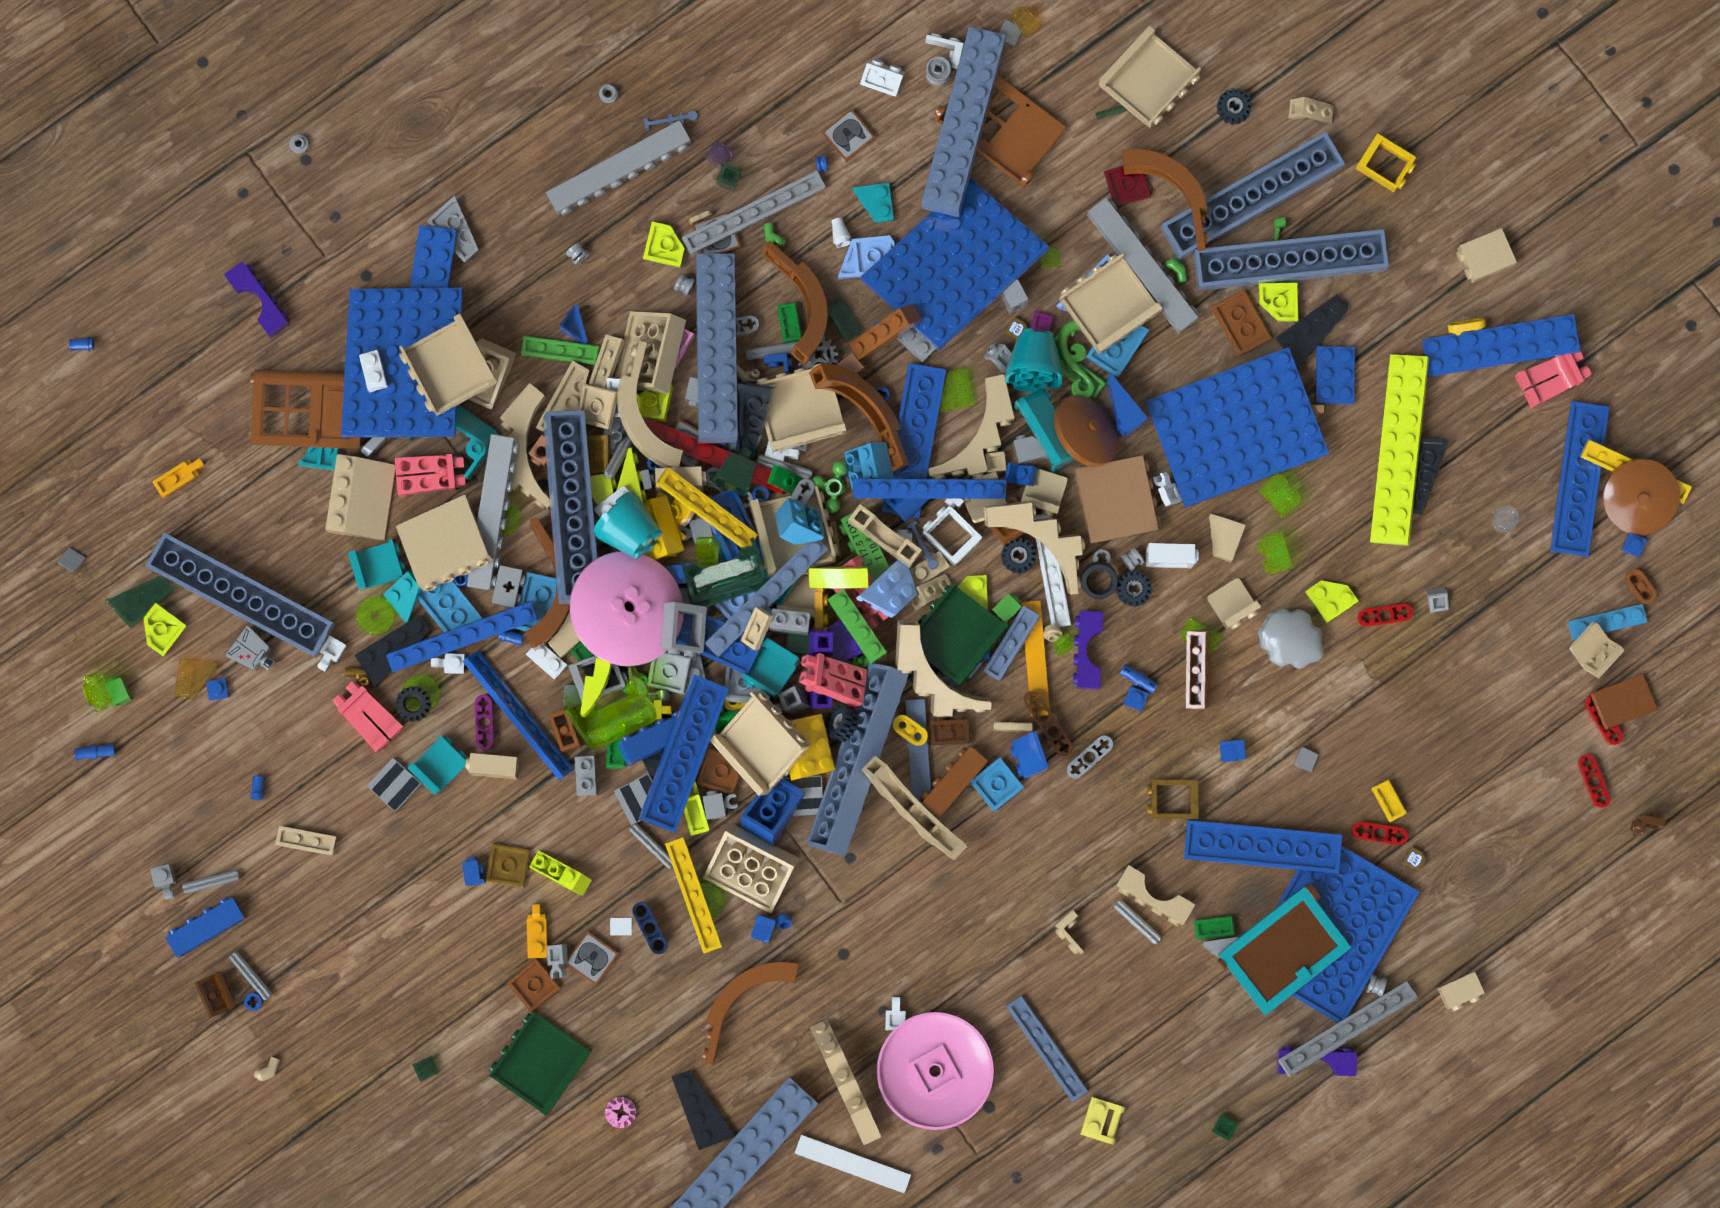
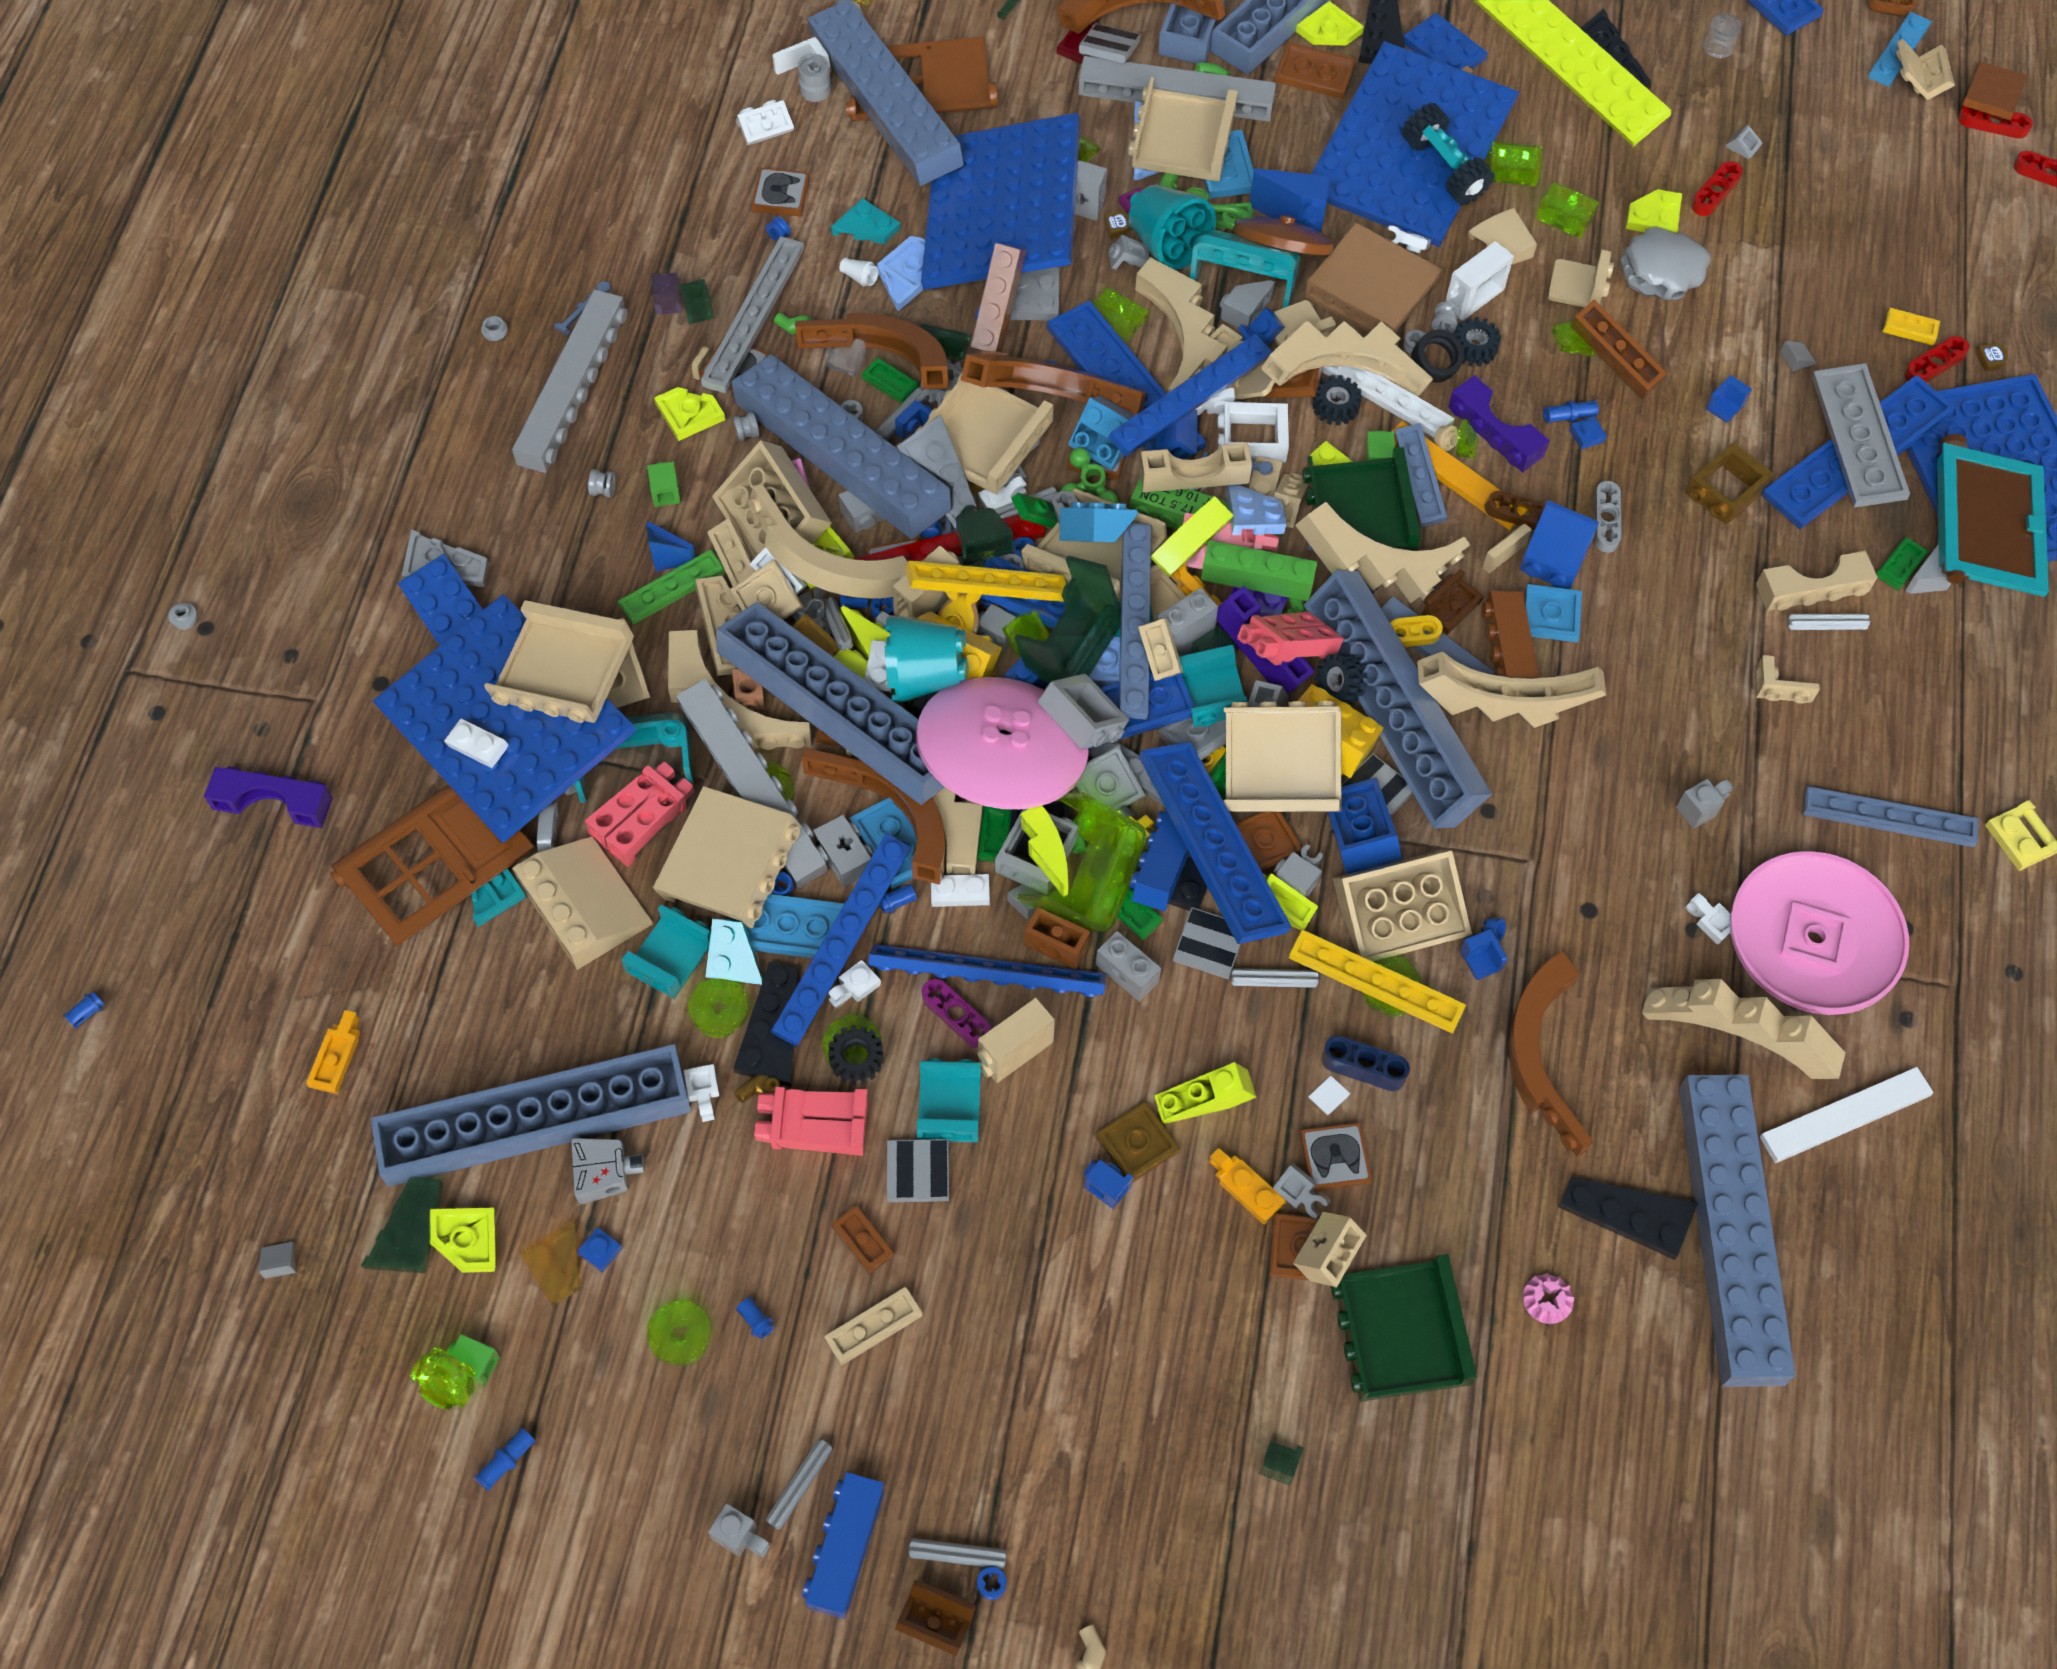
camera: 40 degrees left, 20 degrees down
none -> bright green brick [647,462,681,507]
none -> clear neon green plate [647,1300,712,1366]
none -> clear panel [826,338,866,377]
none -> dark orange plate [831,1205,894,1275]
none -> light grey tile [1079,23,1141,64]
none -> tan brick [1293,1212,1367,1287]
none -> black plate [1401,103,1495,205]
none -> light grey brick [1676,779,1734,829]
none -> light grey plate [1812,363,1910,508]

